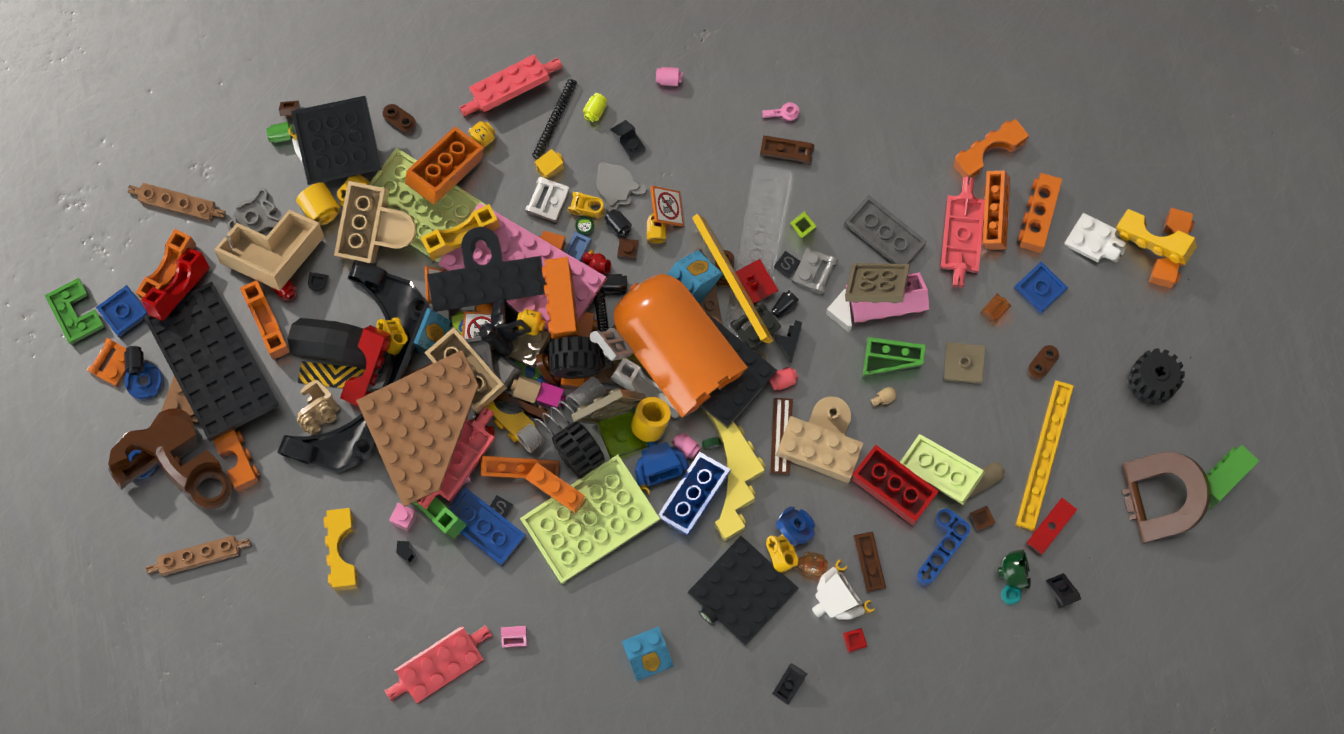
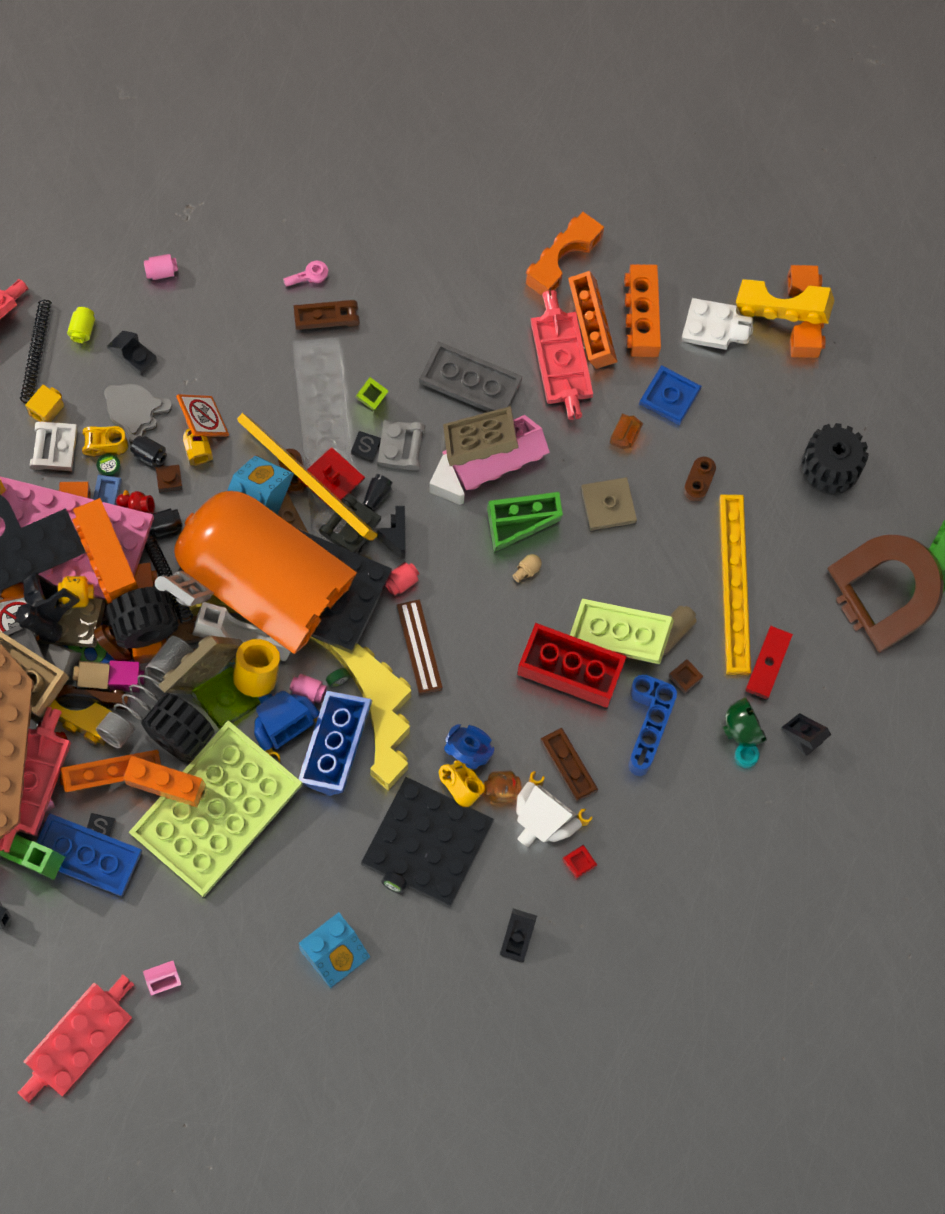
camera: 25 degrees left, 5 degrees down
tan brick [776,396,863,483] -> none

